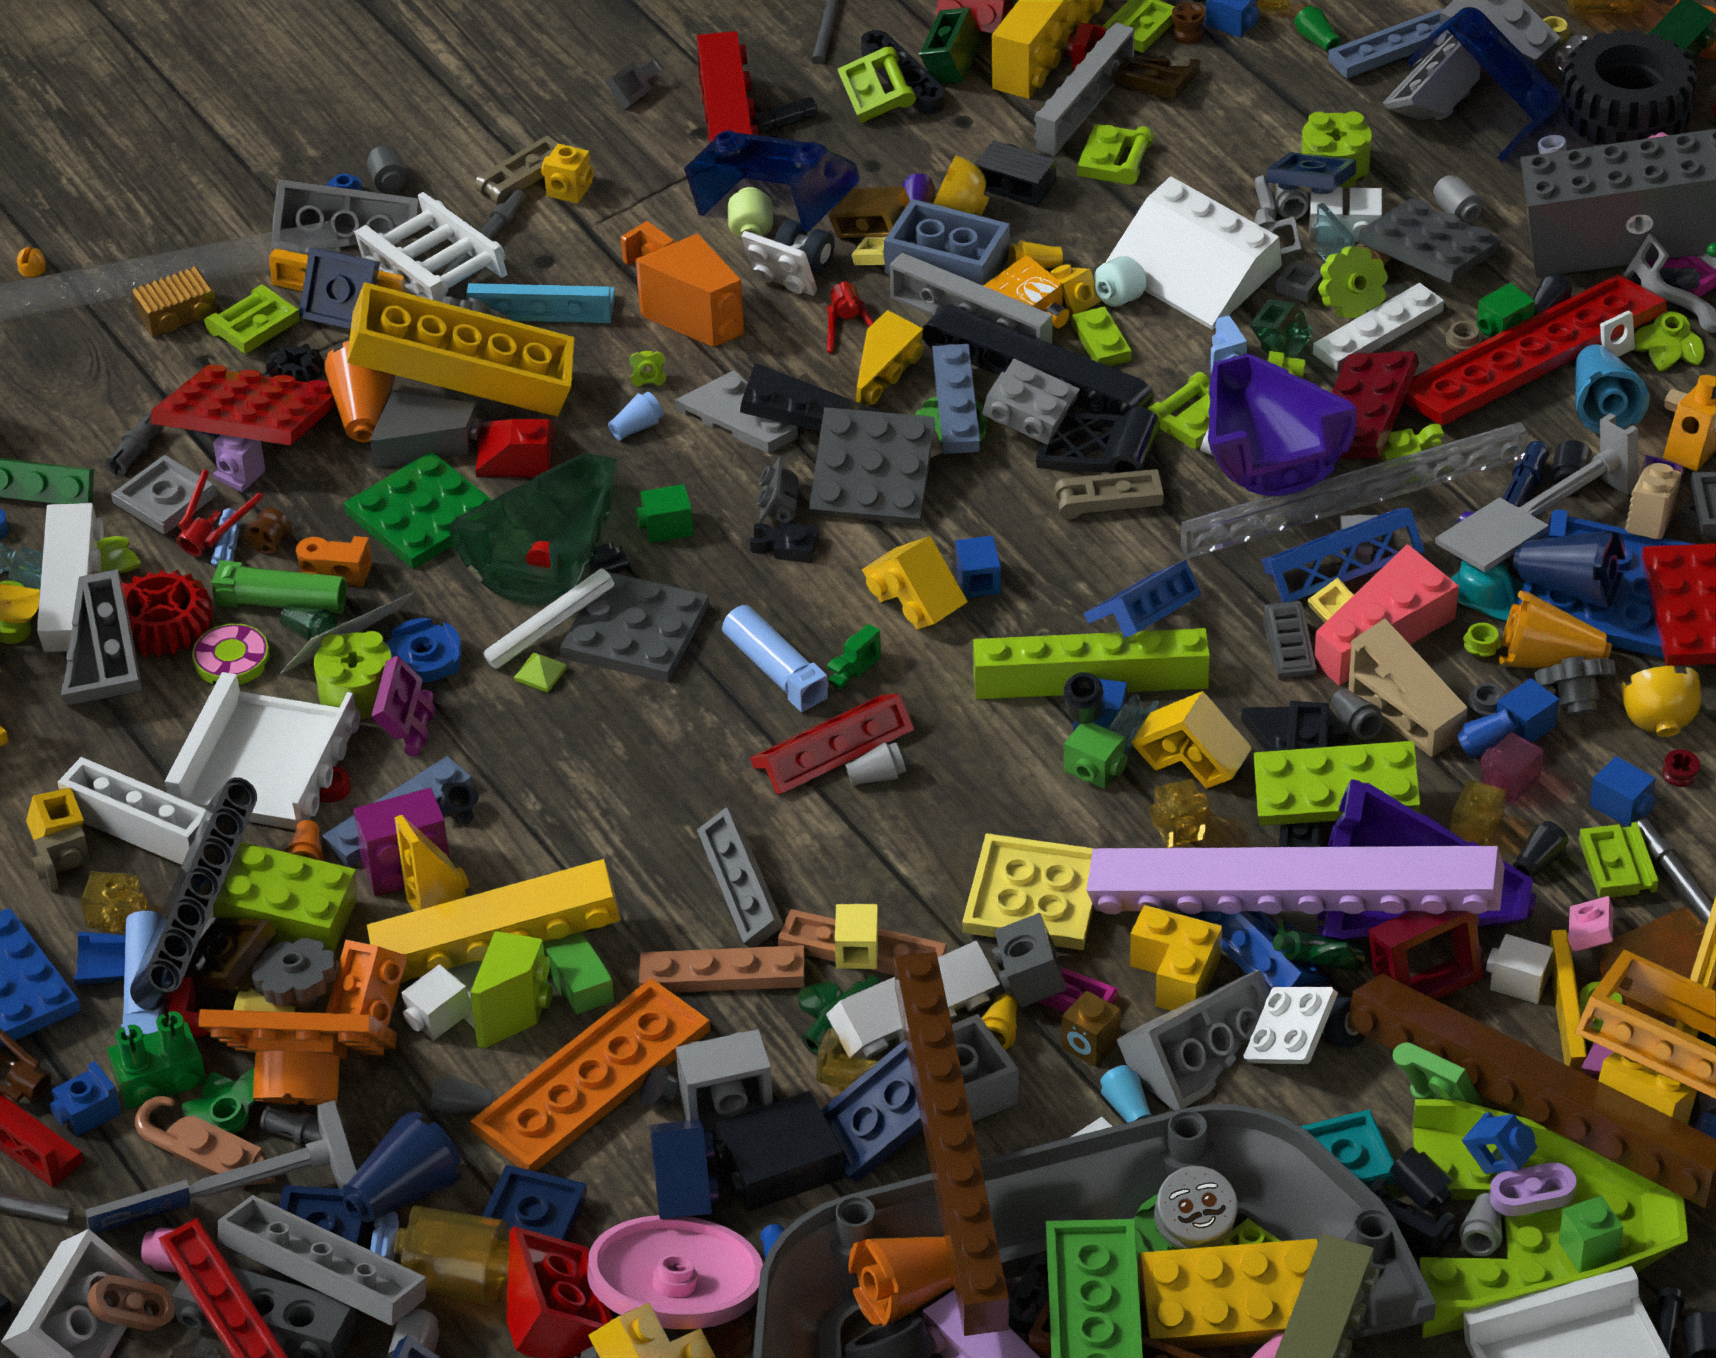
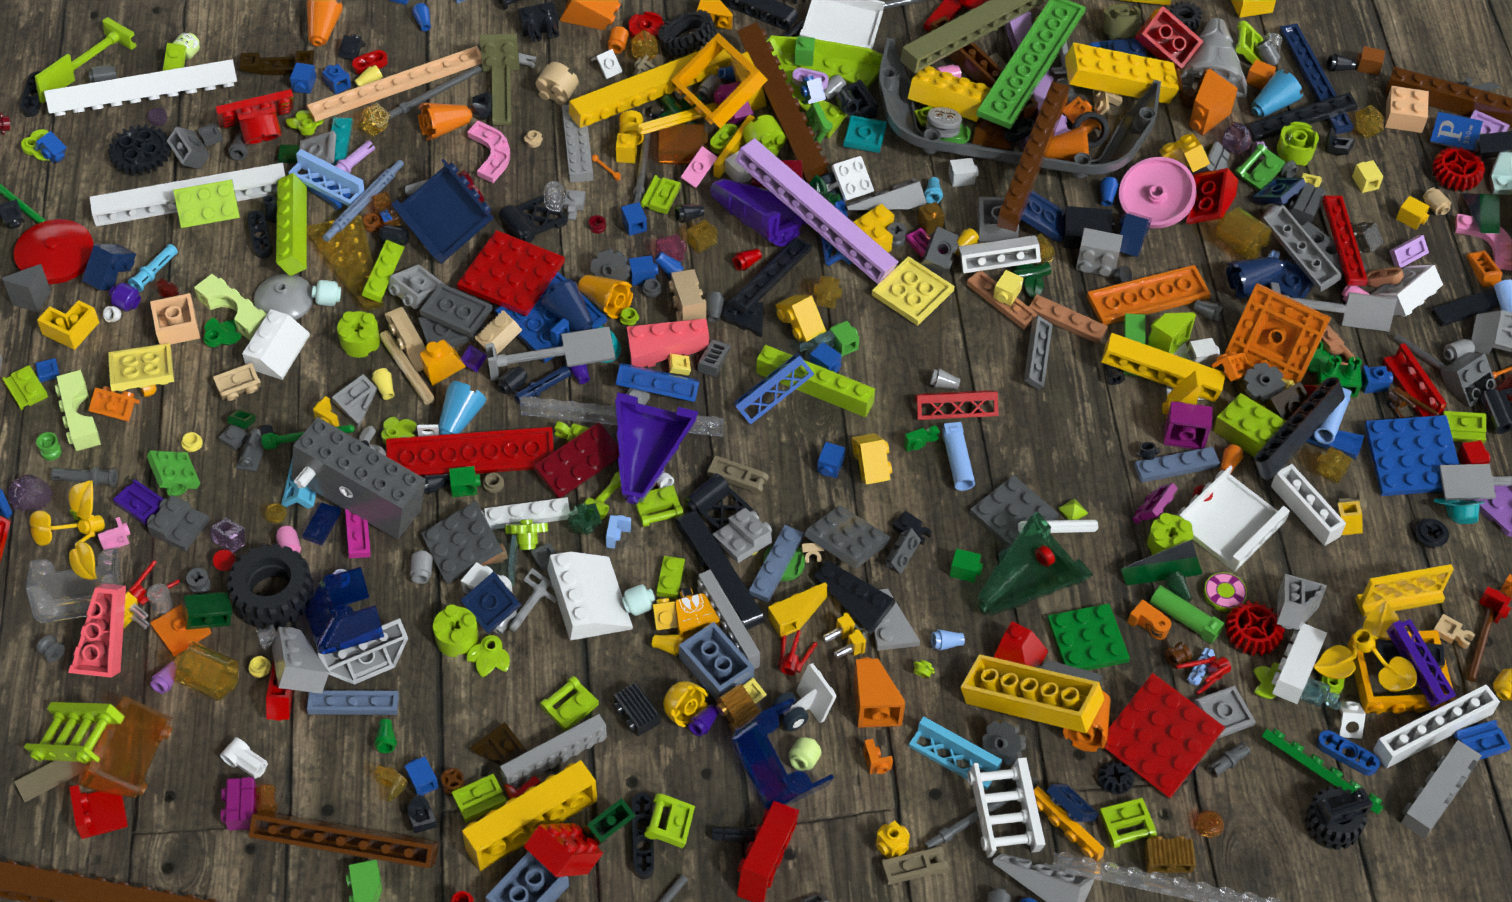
camera: 155 degrees left, 10 degrees up
blue plate [385,618,462,683] -> none
dark blue plate [476,1165,588,1248] -> none
black brick [1064,672,1105,724] -> none
lime plate [1254,741,1420,826] -> none
yellow cylinder [1621,666,1701,737] -> none
none -> lime plate [467,635,510,677]
none -> lime brick [742,115,787,156]
none -> yellow piece [823,613,867,659]
none -> dark grey wheel [887,222,906,247]
none -> clear orange plate [1195,810,1224,838]

